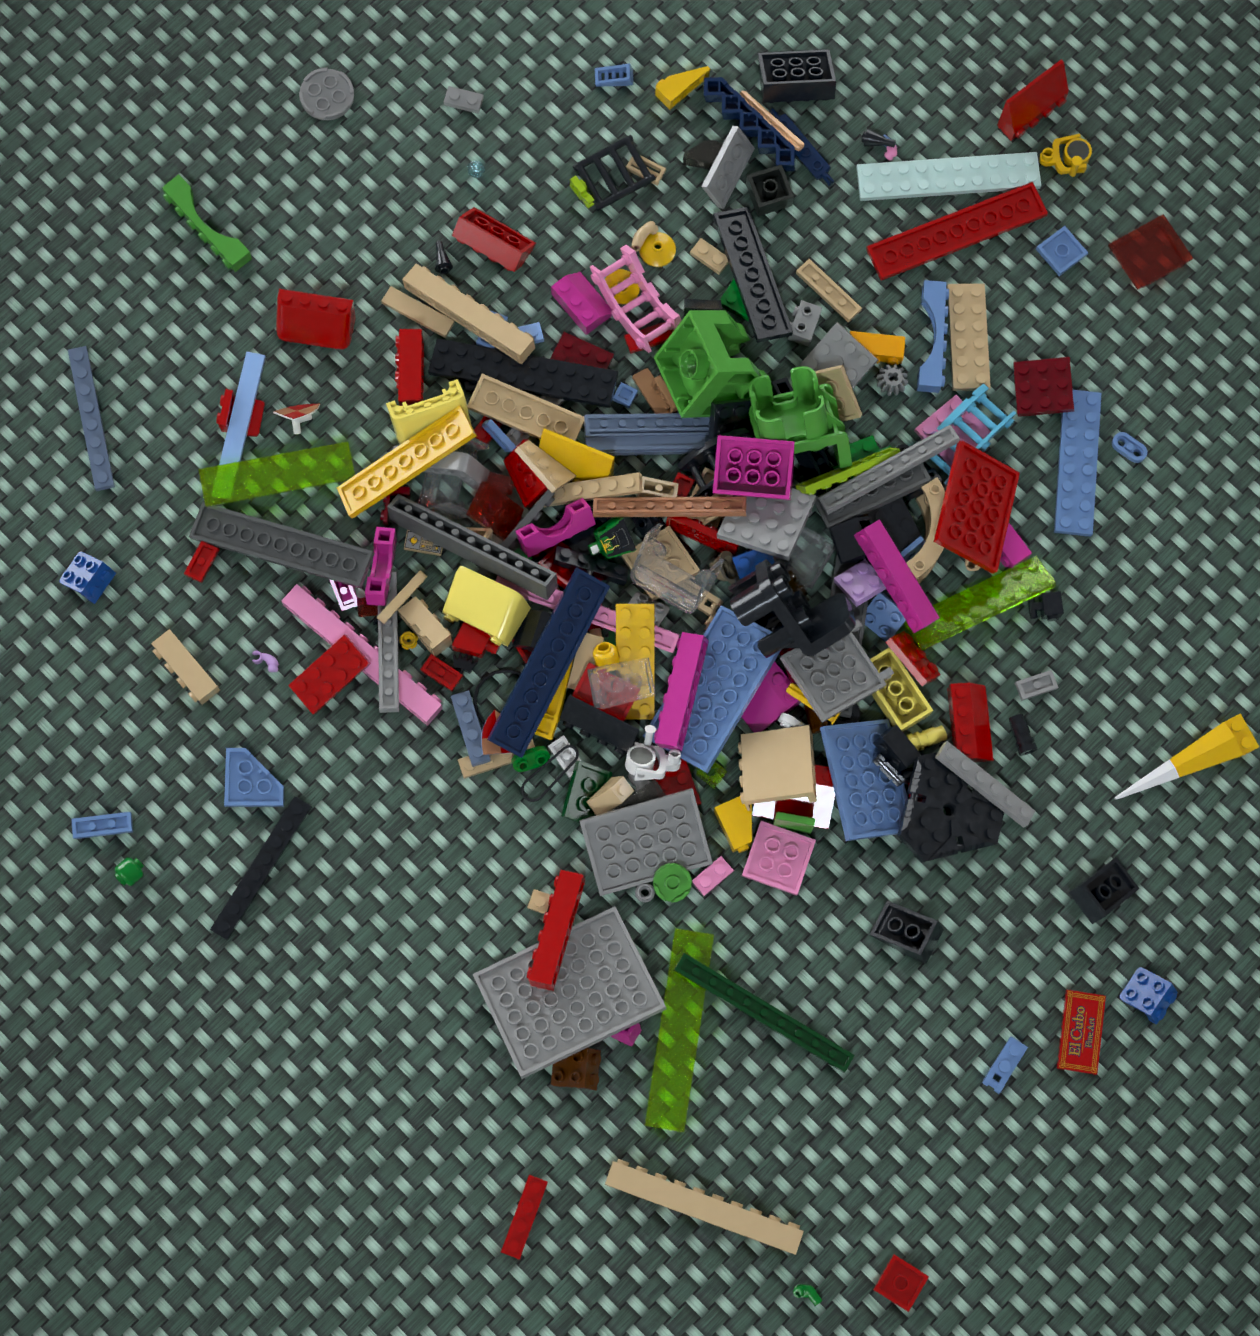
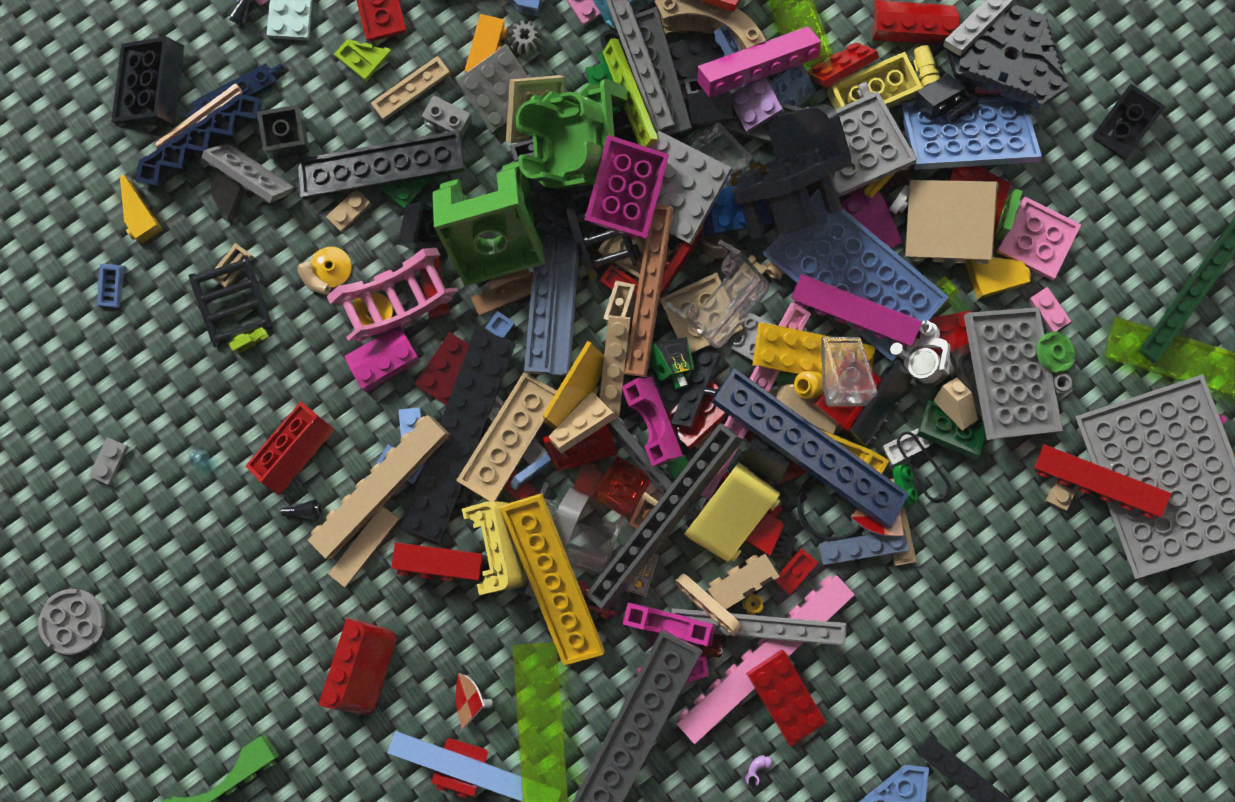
camera: 80 degrees left, 5 degrees up
none -> lime wing [334,39,392,82]

